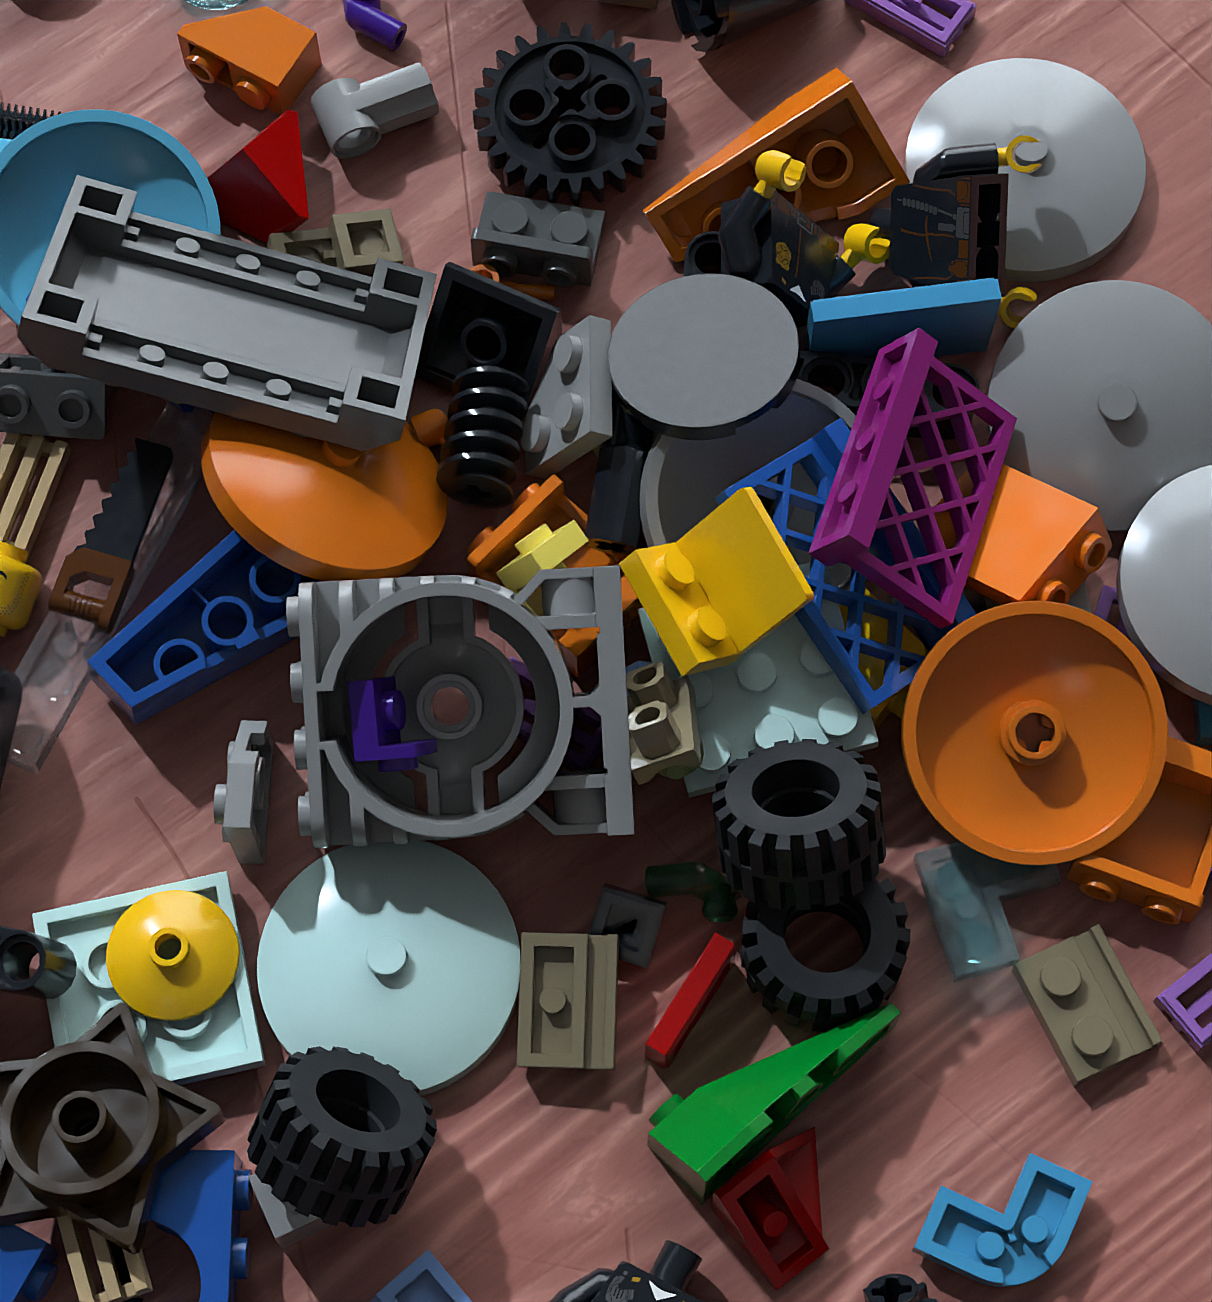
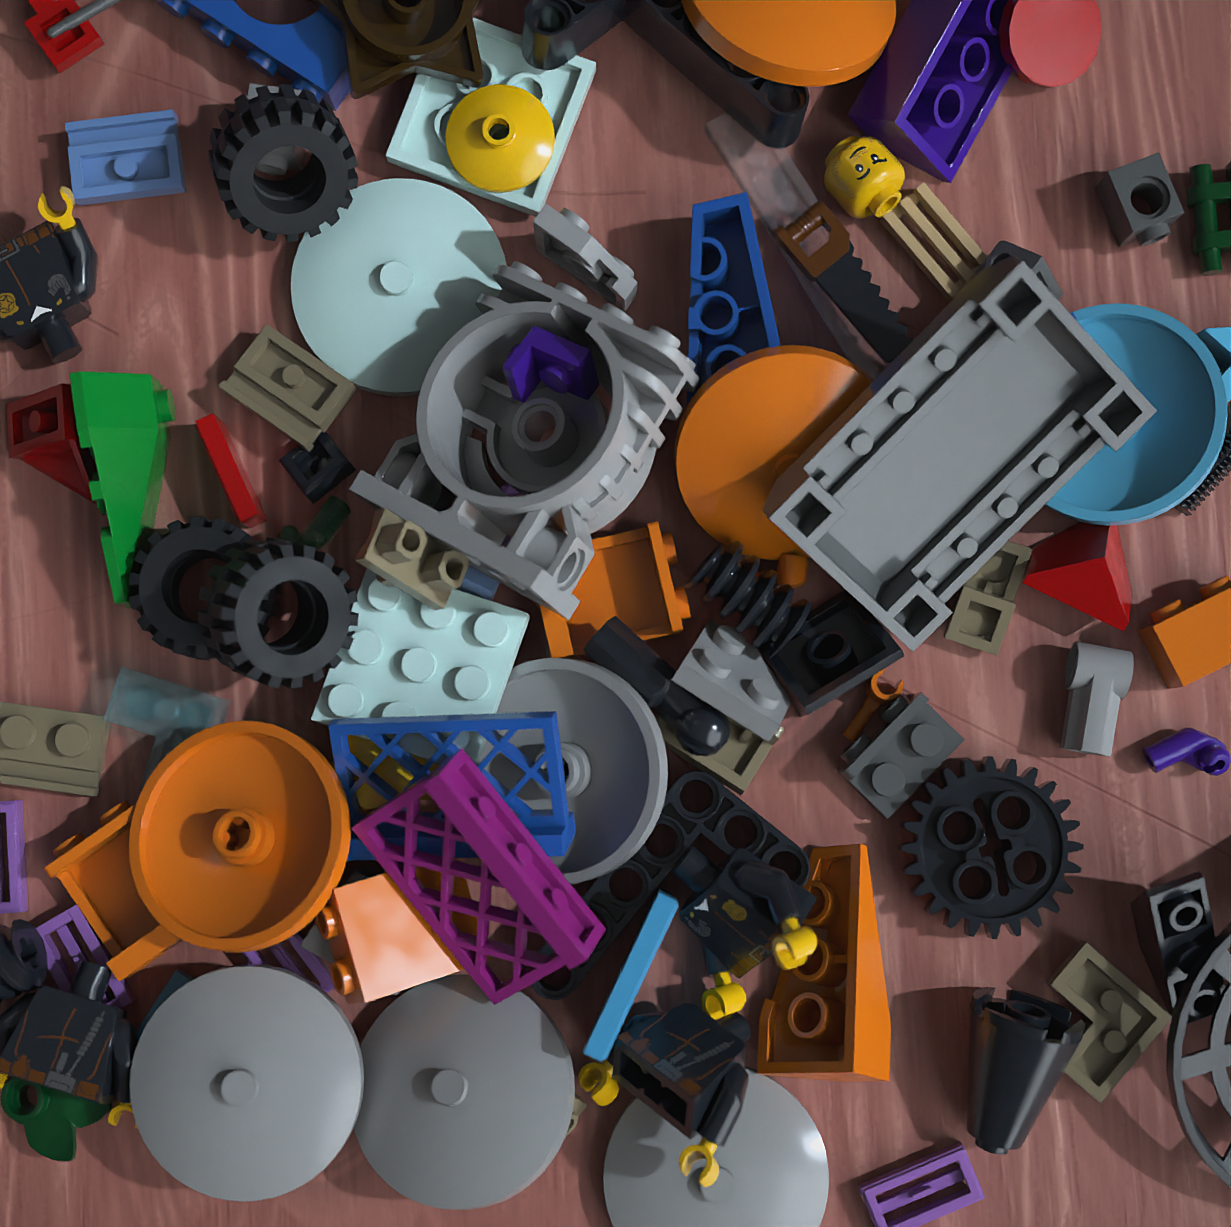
camera: 120 degrees right, 15 degrees up
light yellow bracket [496,520,589,616] -> none
tile [608,274,800,440] -> none
yellow bracket [619,487,814,676] -> none

